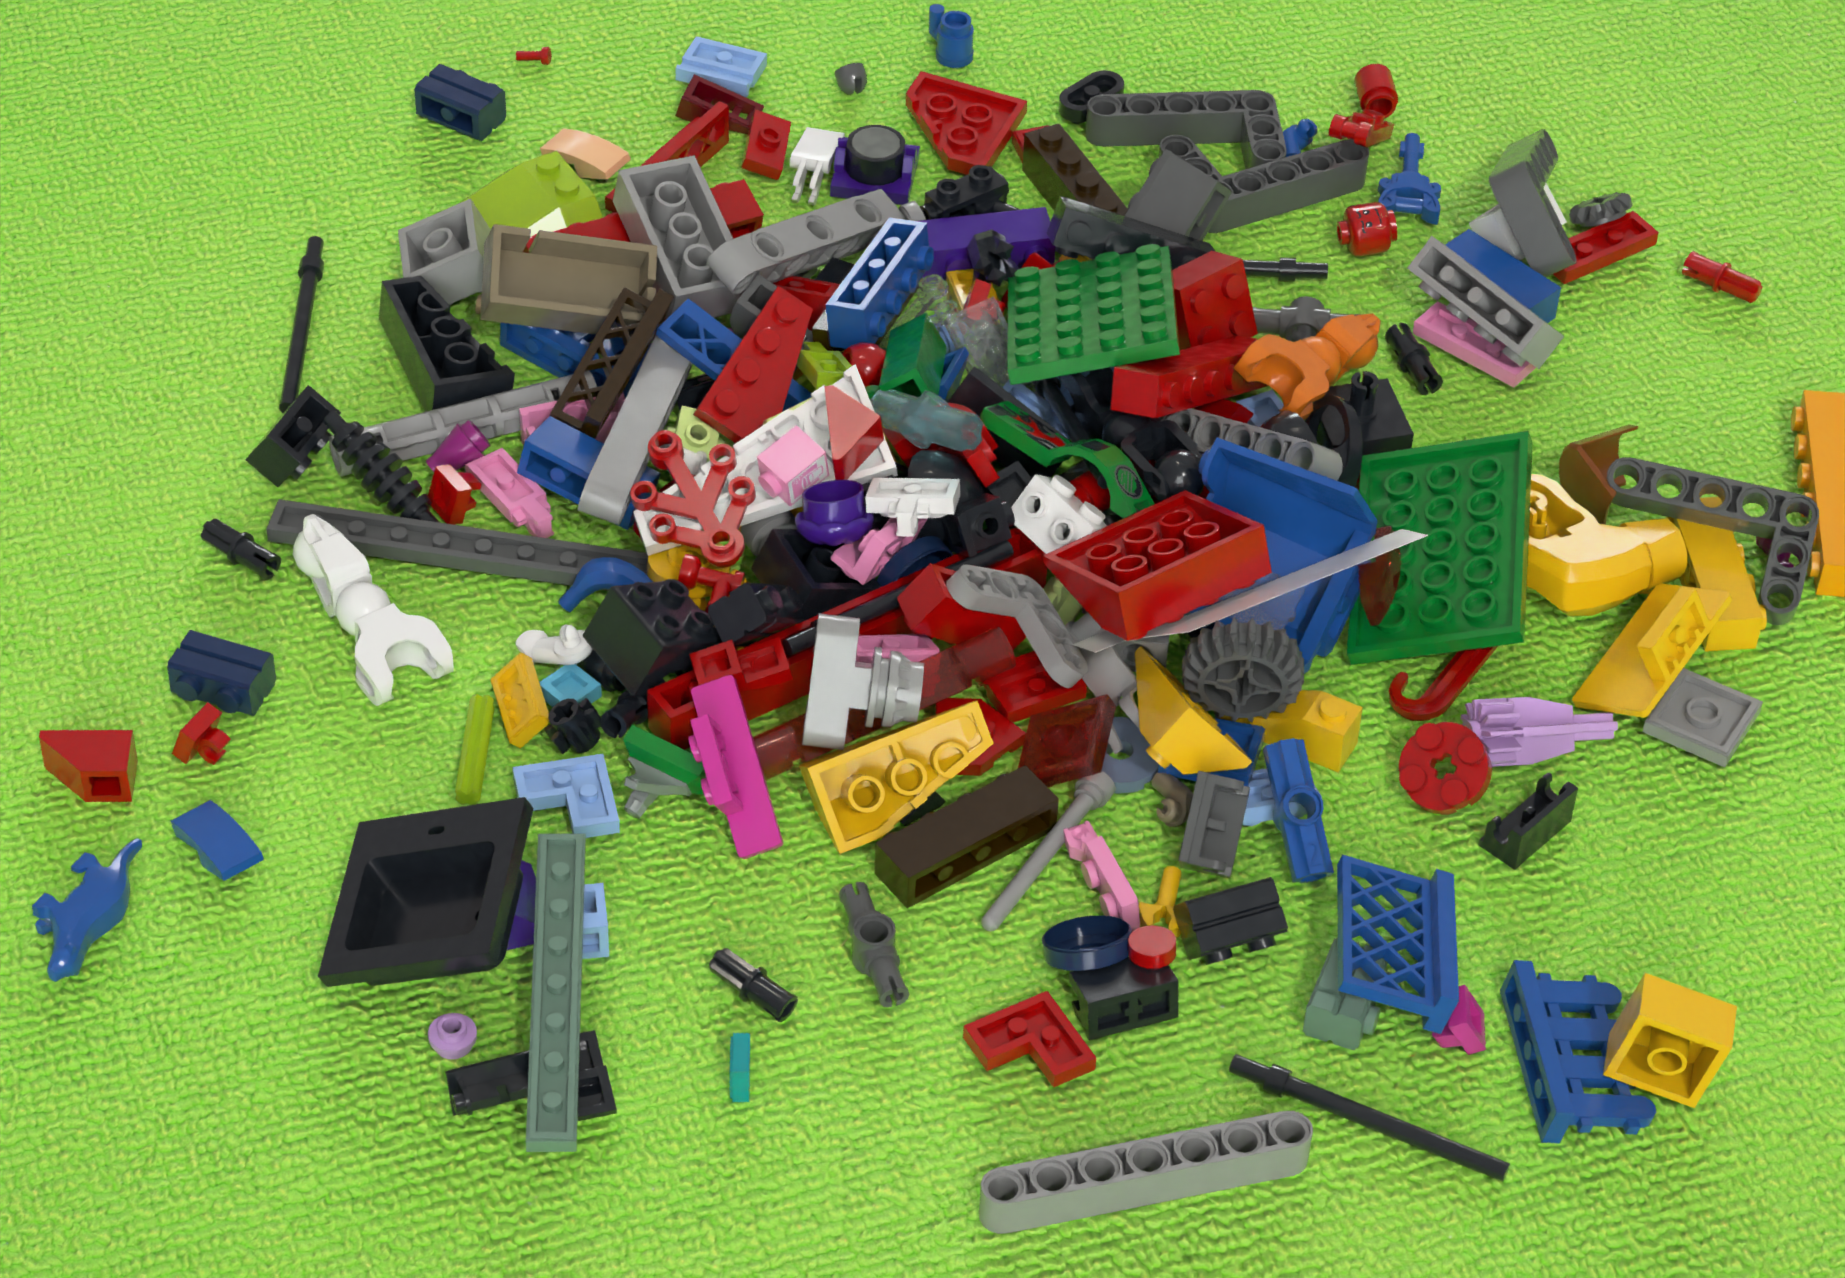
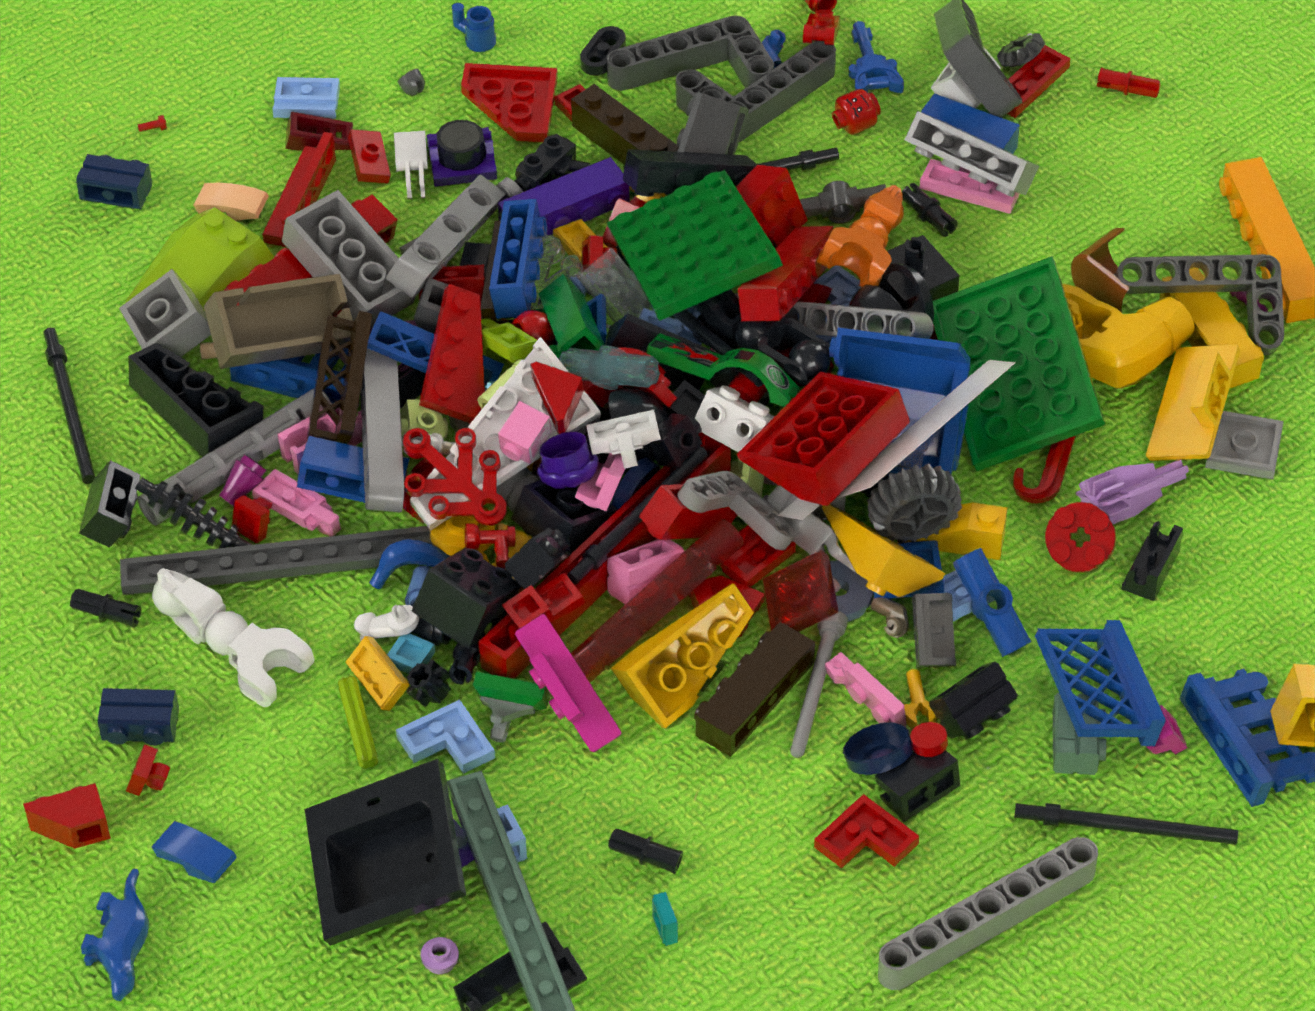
camera: 15 degrees left, 5 degrees up
beam [802,613,924,750] -> none
dark grey pin [839,882,909,1007] -> none
black rock [967,229,1019,287] -> none
clear red slope [1359,525,1401,626] -> none

